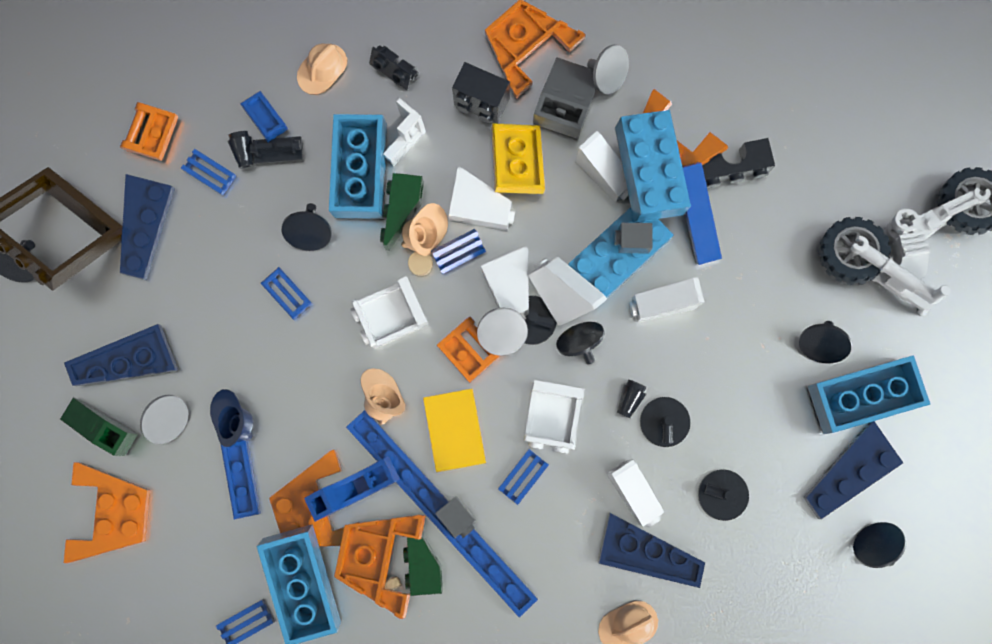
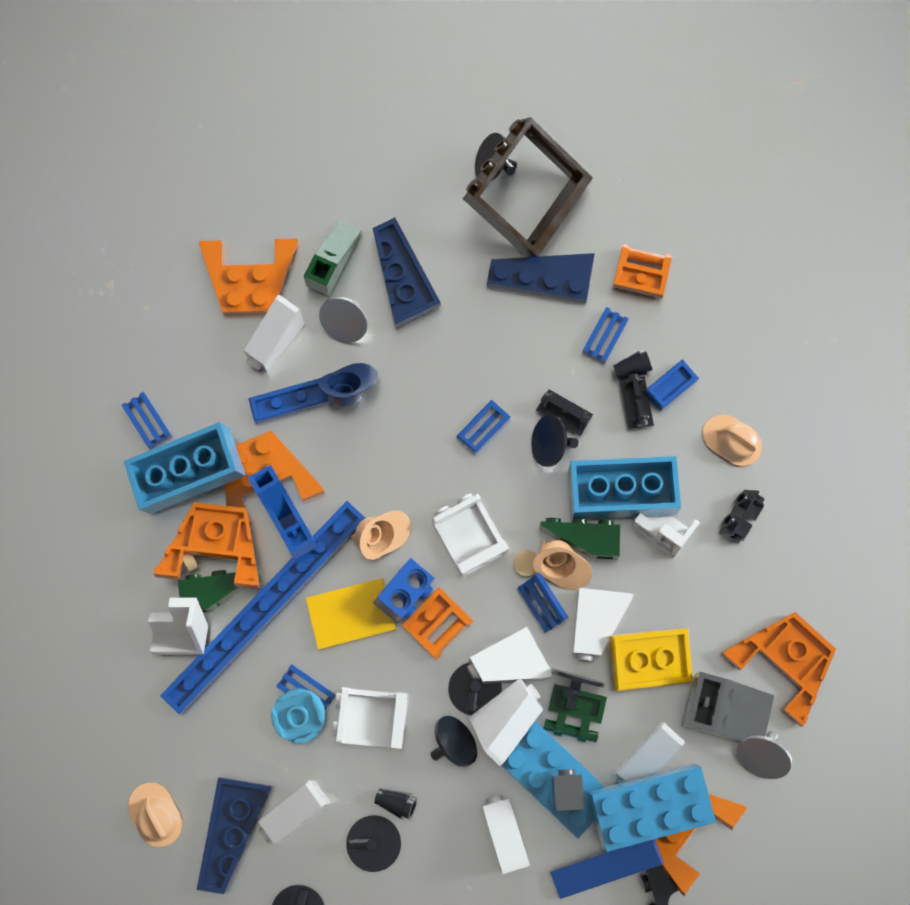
camera: 85 degrees right, 5 degrees down
dark grey brick [435,496,476,538] -> none
black brick [452,62,510,124] -> none
shield [477,307,528,356] -> none
none -> white panel [148,598,209,654]
none -> white slope [244,295,304,372]
none -> medium azure tile [271,688,326,744]
none -> blue brick [372,558,435,623]
none -> black hinge [536,389,593,436]
none -> dark green plate [543,684,607,743]
none -> black shield [551,668,605,711]

